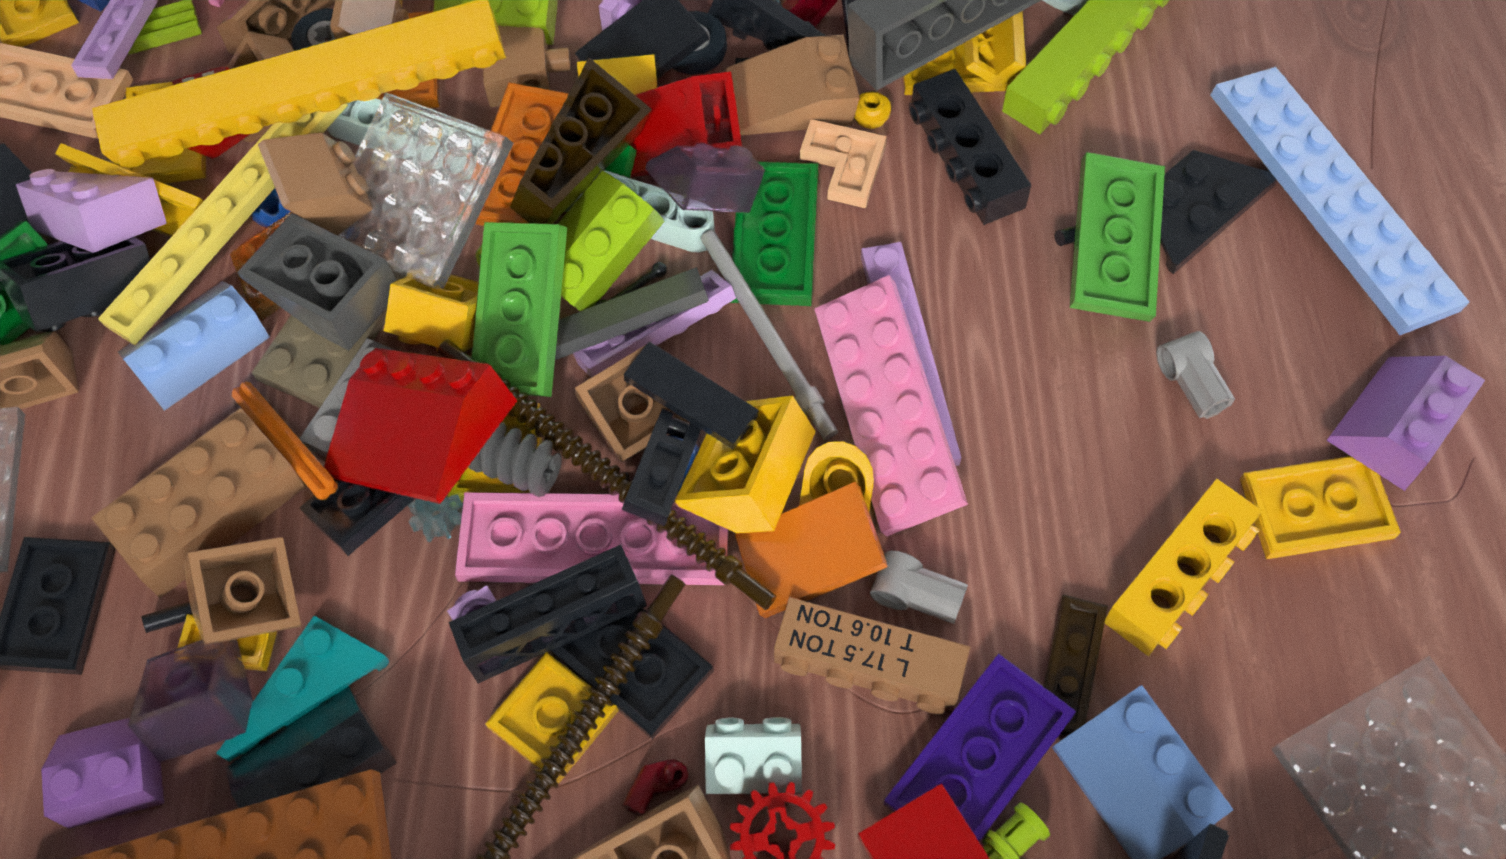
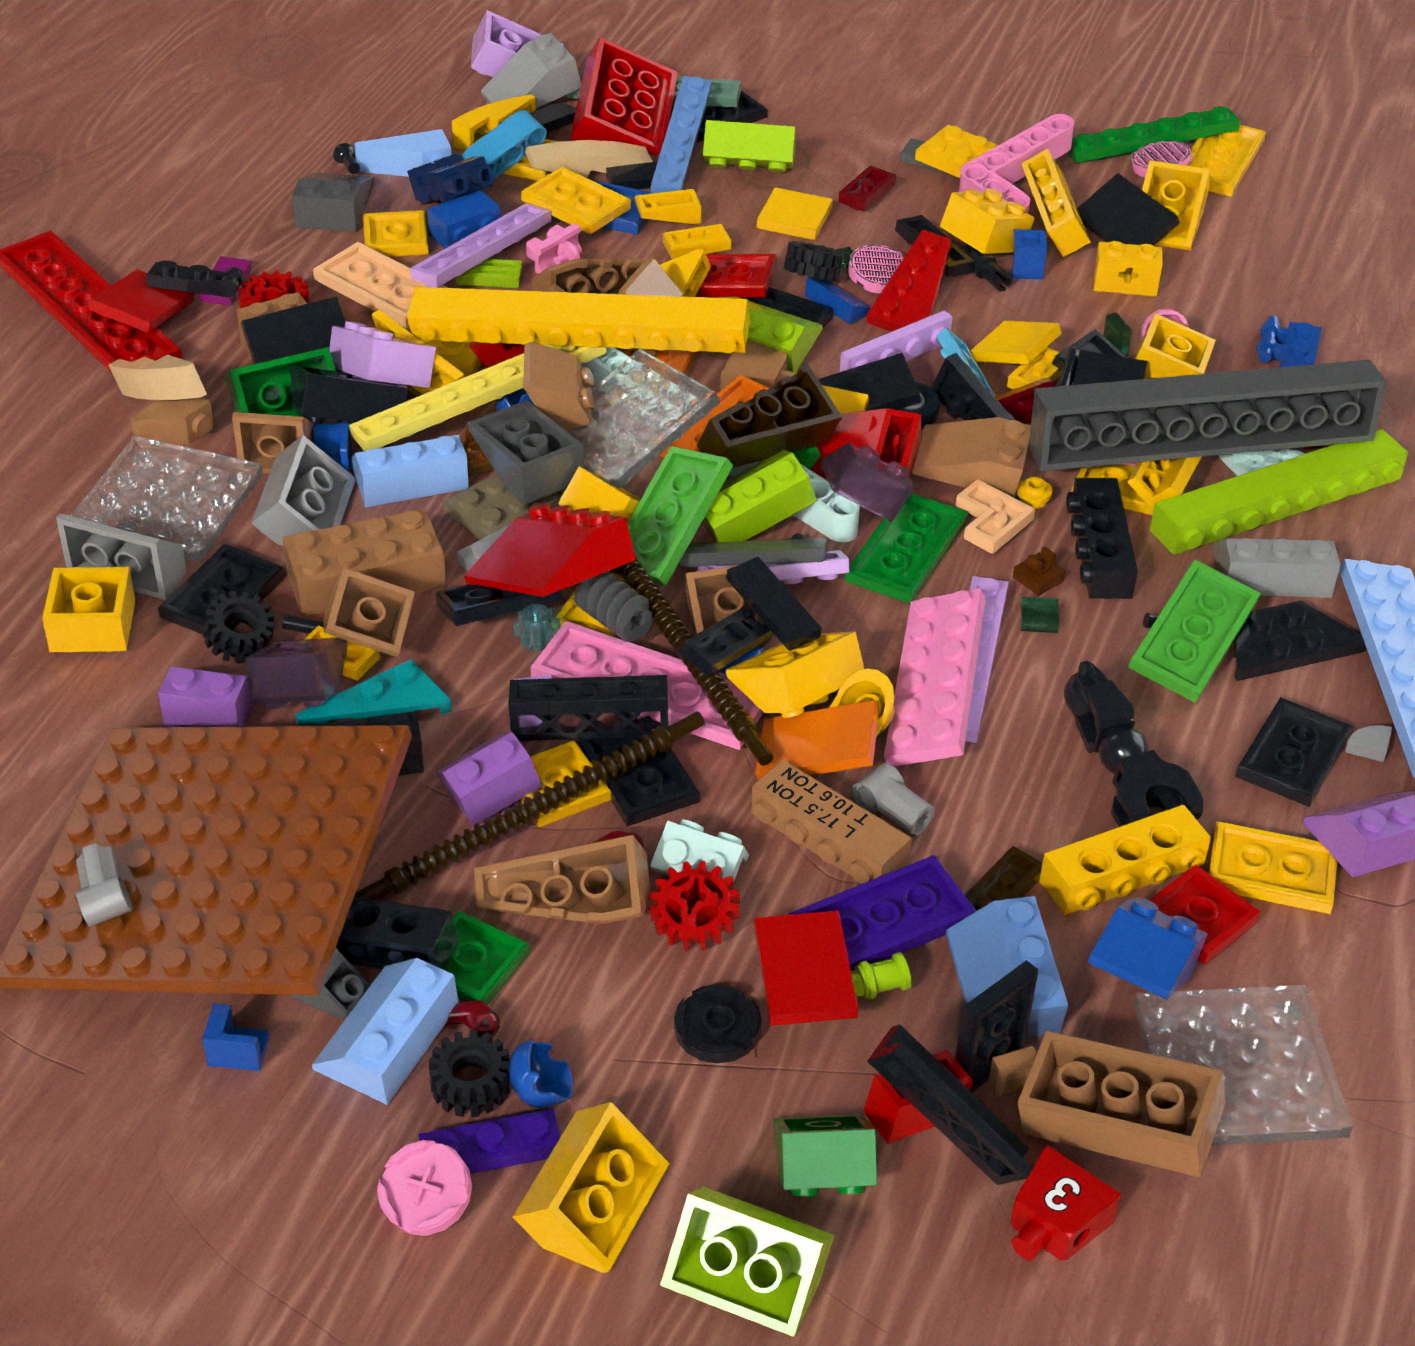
camera: 20 degrees right, 20 degrees down
orange axle [232,381,338,500] -> none
light grey bar [700,230,838,440] -> none
light grey piece [1156,331,1235,419] -> none
none -> black tyre [202,591,275,664]
none -> light grey slope [251,435,356,545]
none -> blue panel [313,423,352,473]
none -> medium lavender slope [436,731,542,827]
none -> reddish brown tile [1013,547,1066,596]
none -> clear green tile [1020,597,1059,633]
none -> black piece [1064,660,1204,827]
none -> blue slope [1087,898,1208,1000]
none -> red plate [1148,864,1261,965]
none -> light grey slope [1213,538,1340,598]
none -> black tile [1235,697,1353,807]
none -> light grey tile [1345,725,1392,762]

